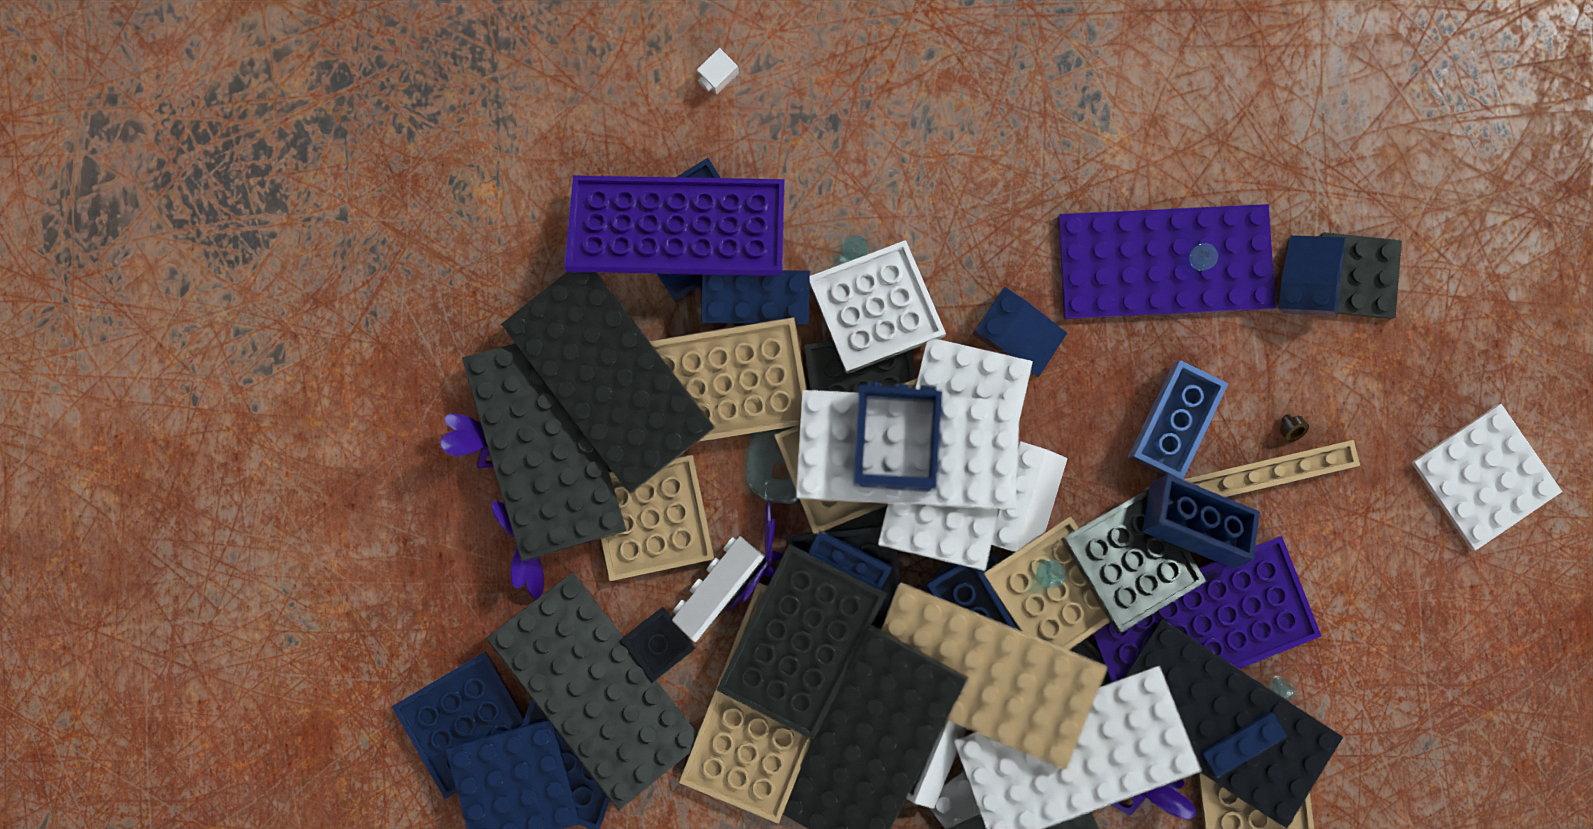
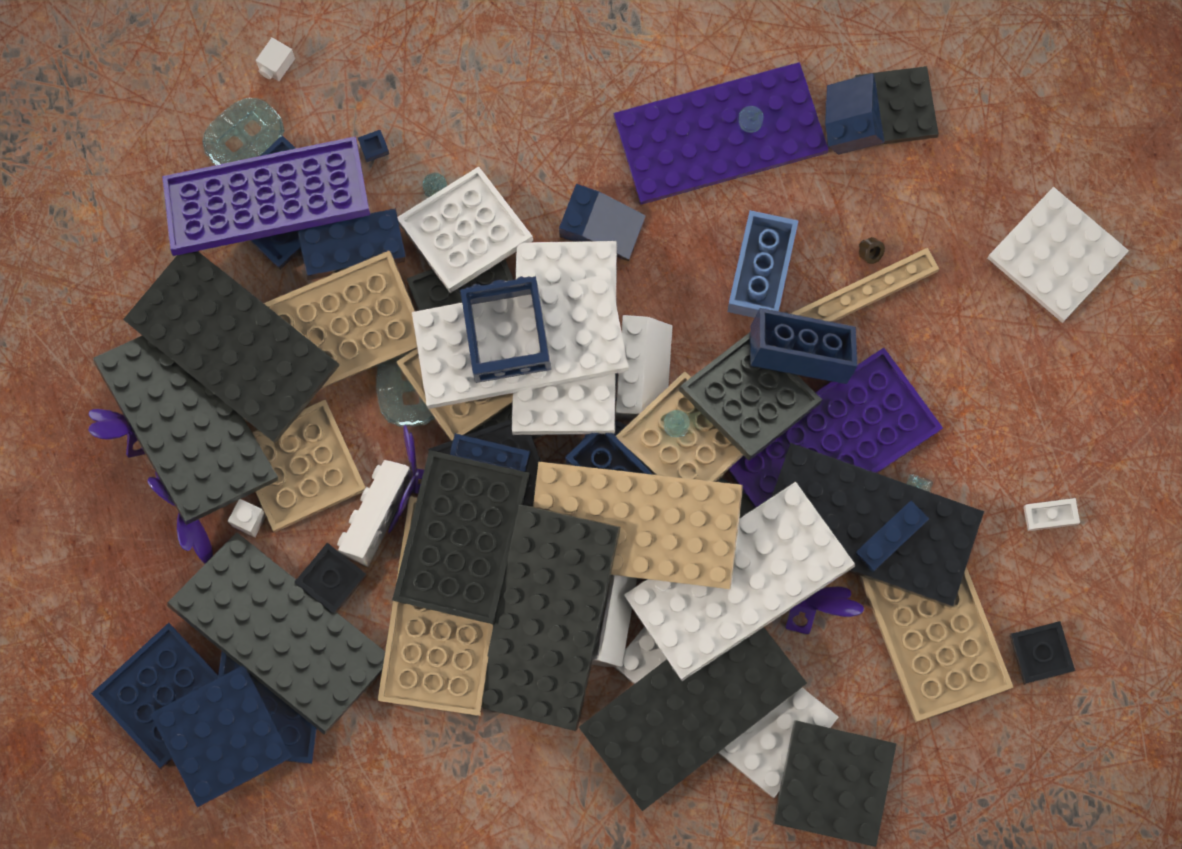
camera: 10 degrees left, 10 degrees down
none -> clear light blue piece [202,98,285,165]
none -> white brick [228,499,266,537]
none -> dark blue plate [358,130,389,162]
none -> white plate [1024,498,1080,531]

